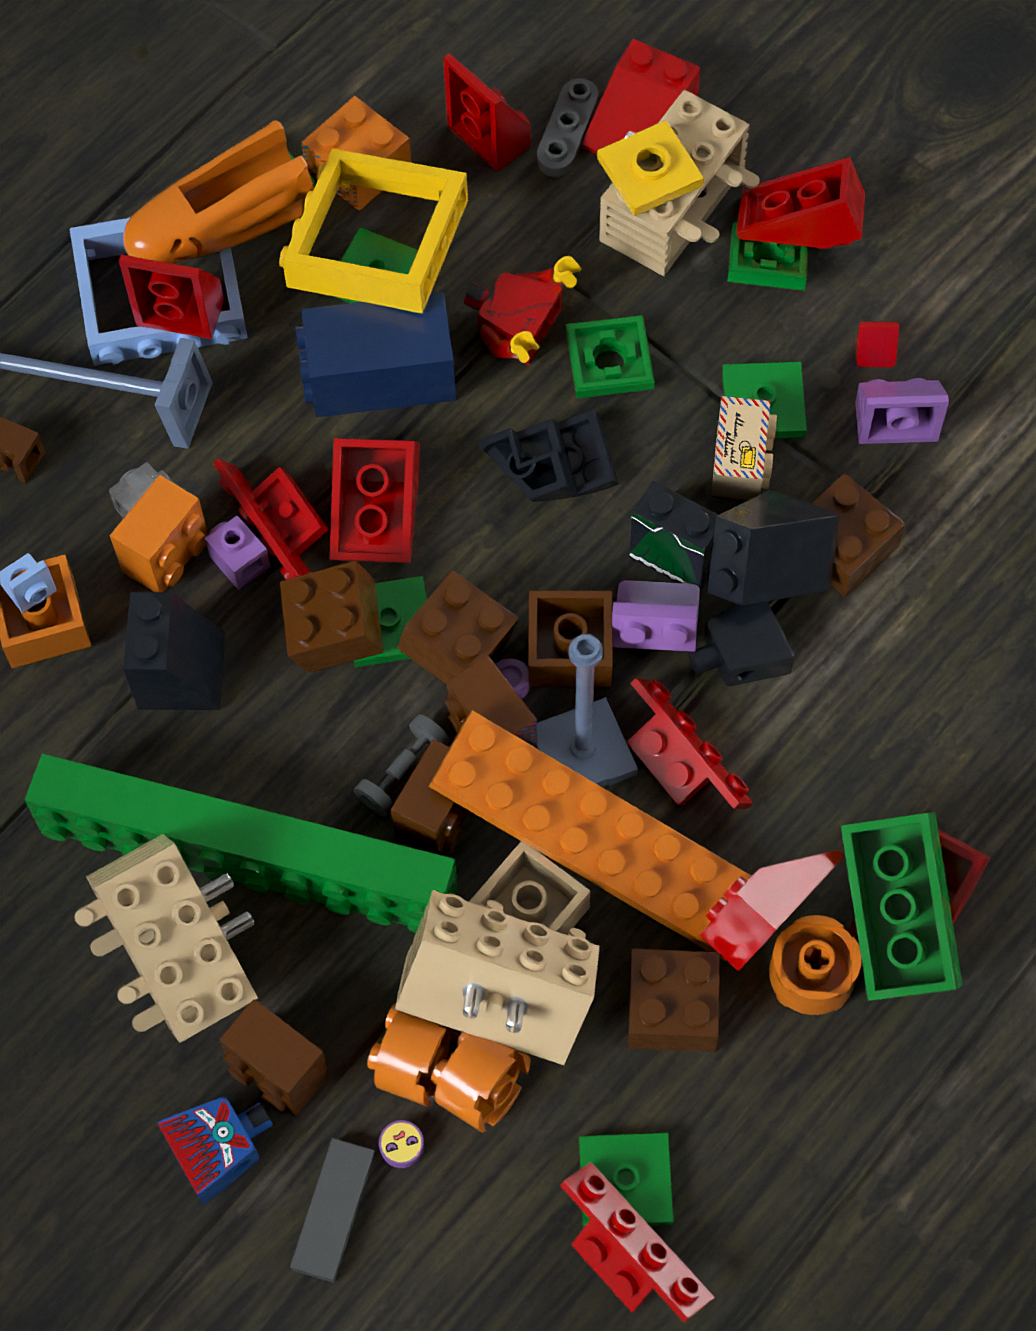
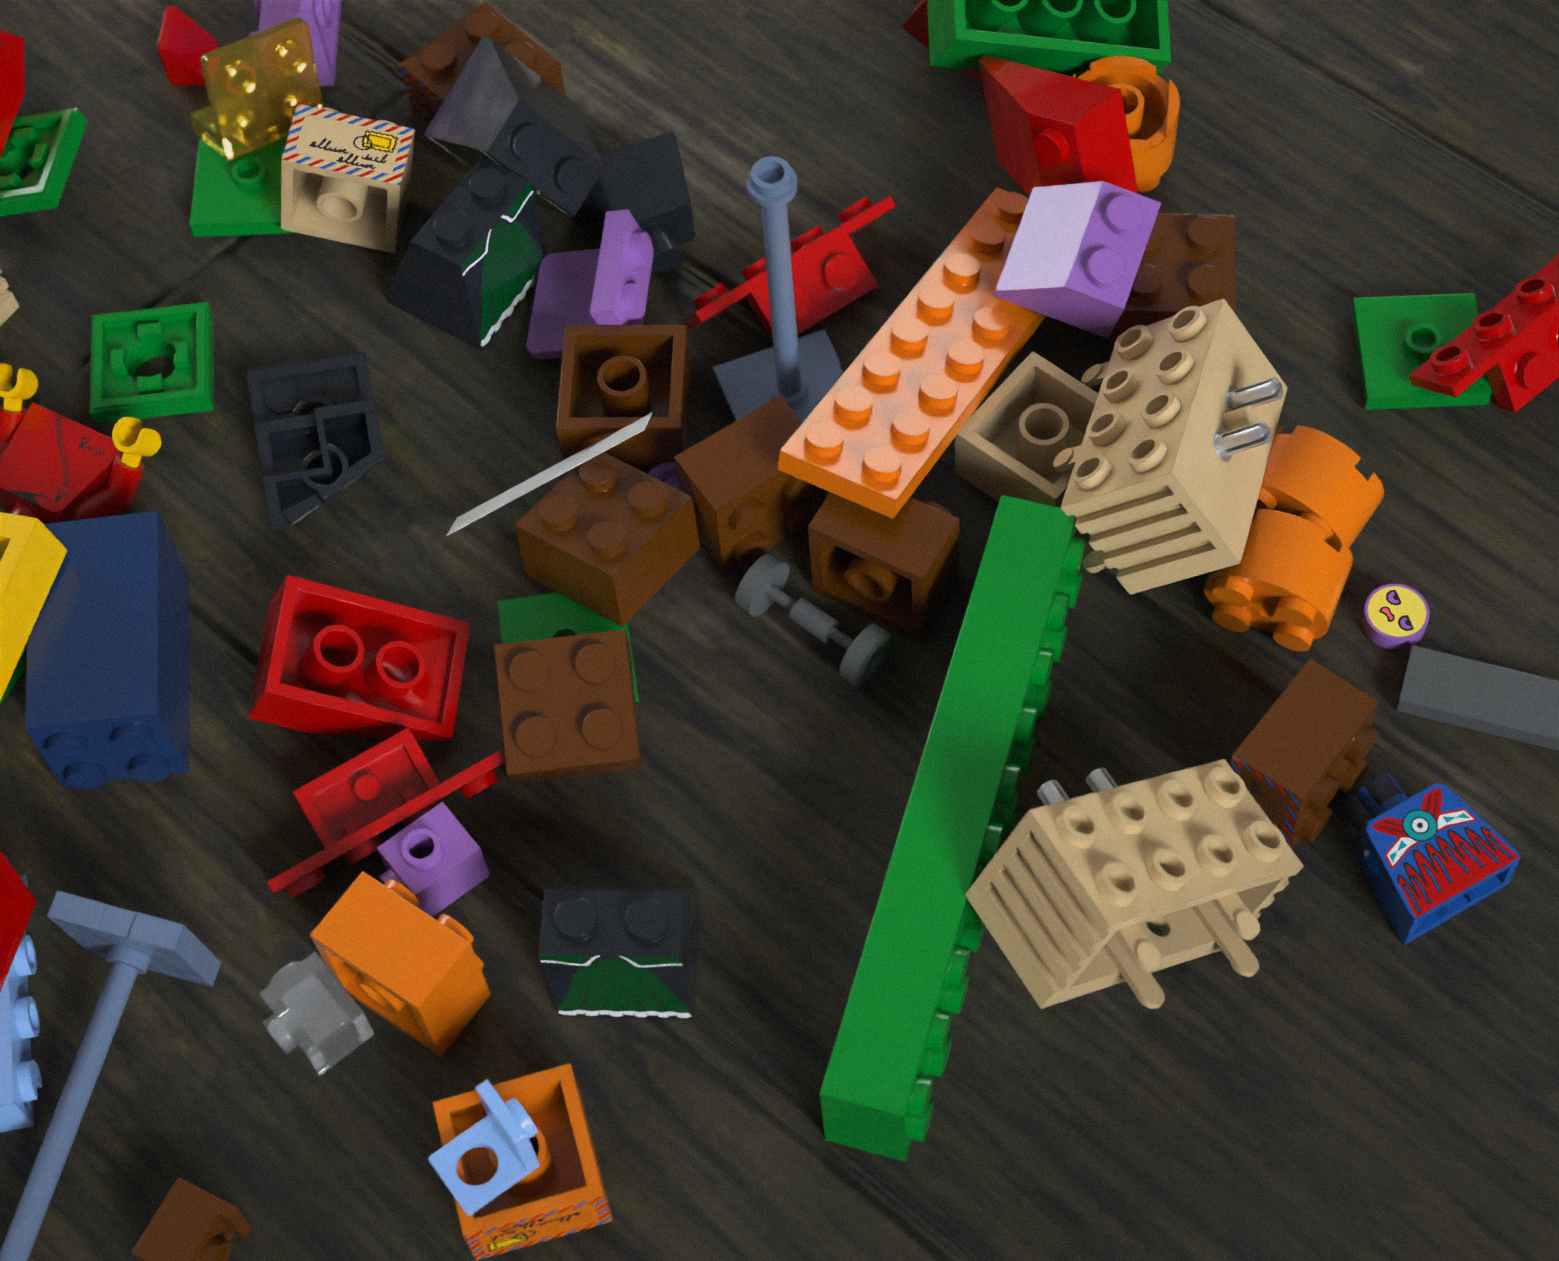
camera: 85 degrees left, 5 degrees down
none -> clear yellow bracket [191,17,324,161]
none -> white sticker [446,413,652,536]
none -> medium lavender slope [993,181,1161,339]

